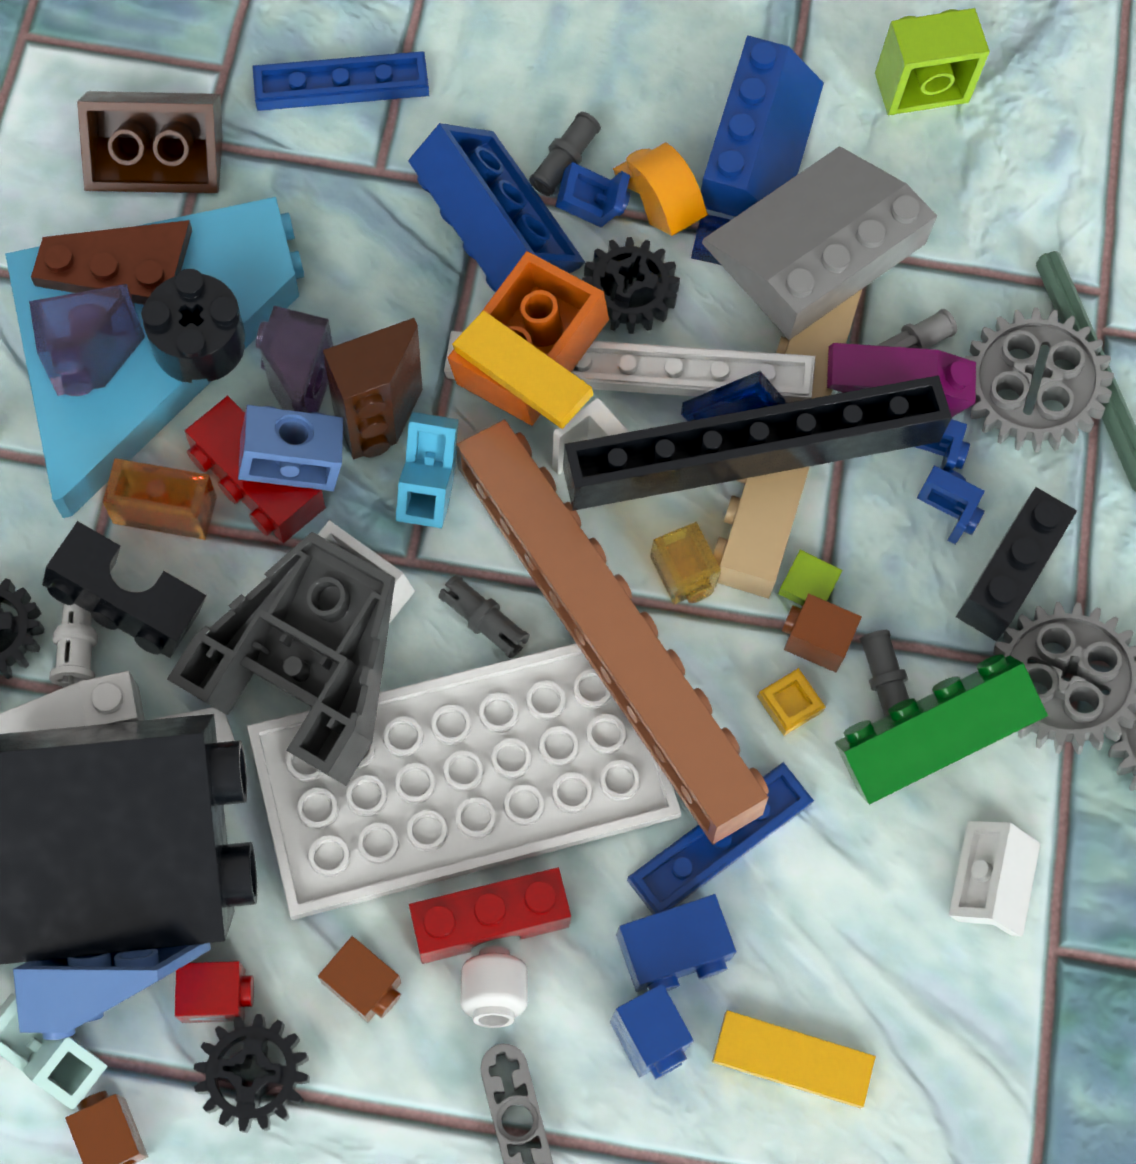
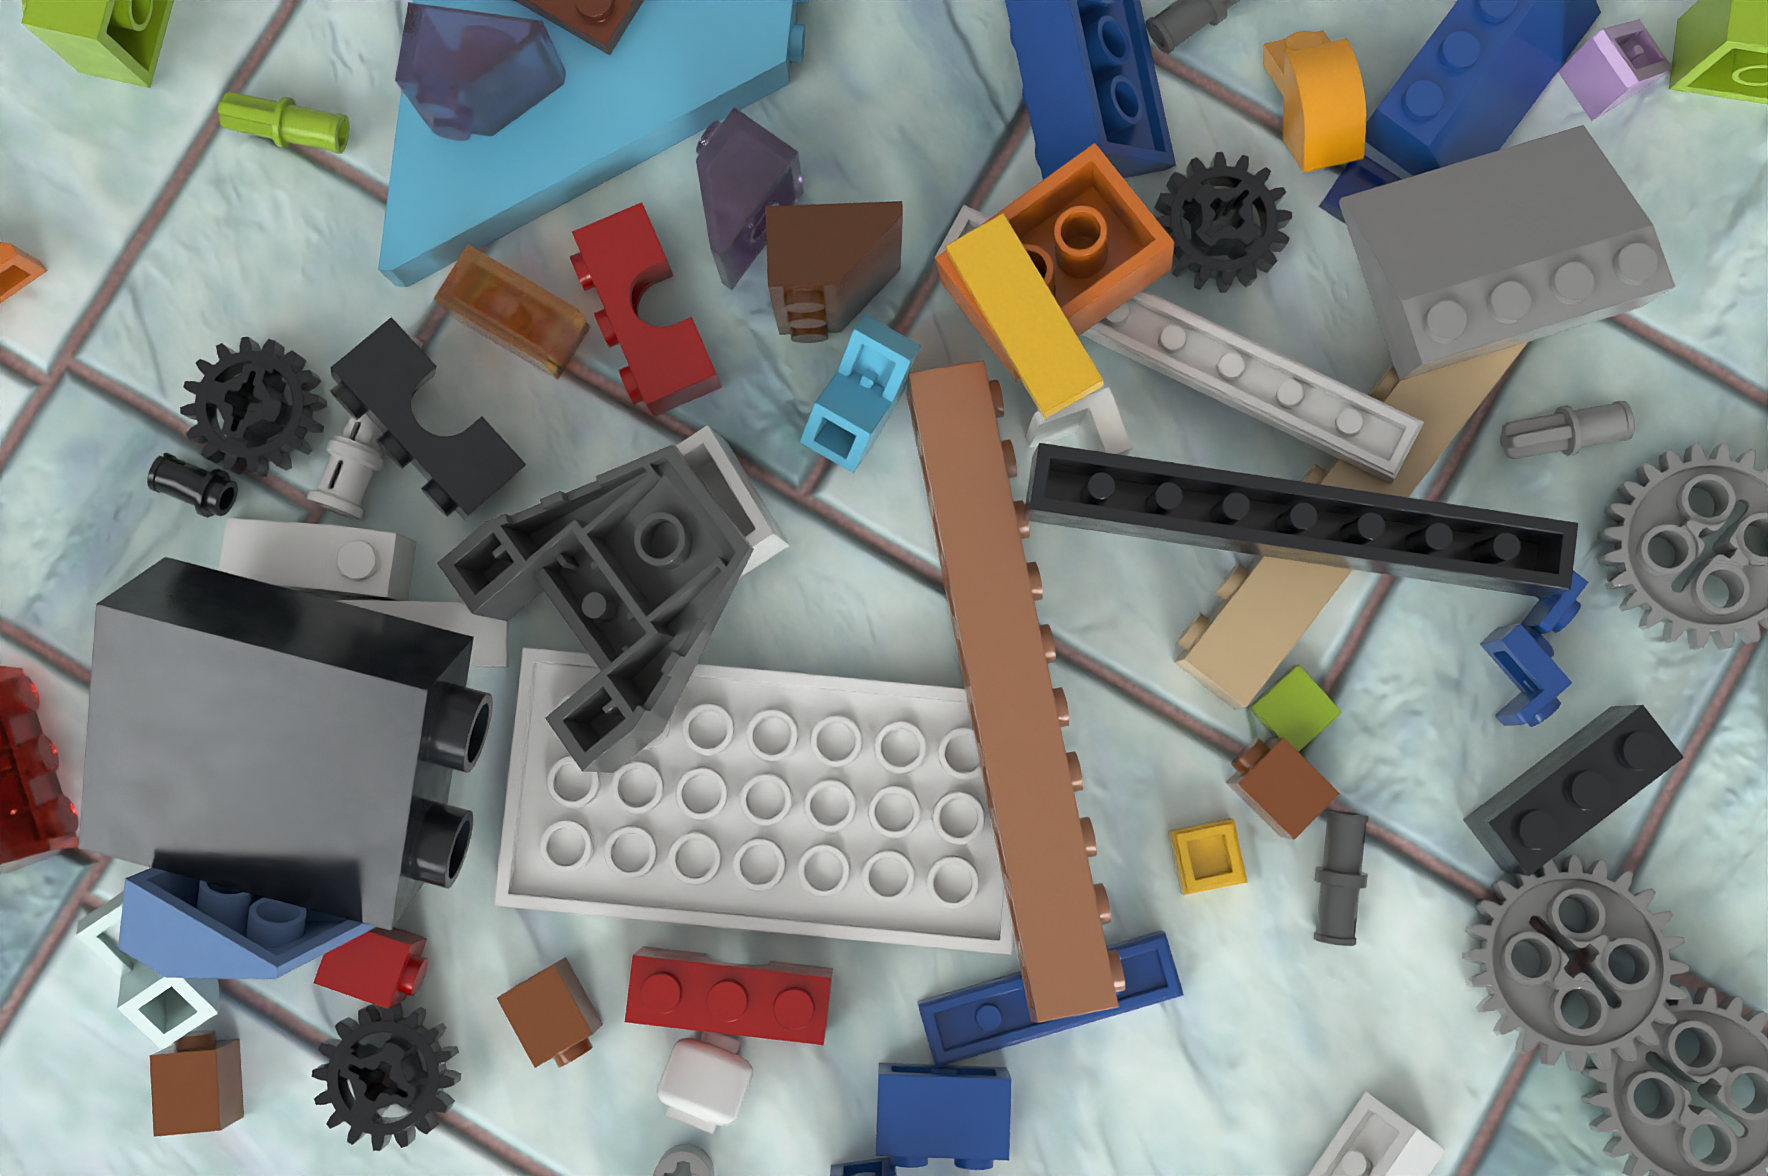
camera: 25 degrees right, 15 degrees up
black brick [141,269,245,383] -> none
medium blue brick [238,405,343,491] -> none
dark grey pin [438,575,530,658] -> none
blue bracket [555,162,630,227] -> none
clear yellow brick [650,522,721,605] -> none
clear blue tile [681,371,786,421] -> none
magenta slope [827,343,976,417] -> none
green brick [834,654,1048,805] -> none
none -> lavender slope [1558,19,1674,121]

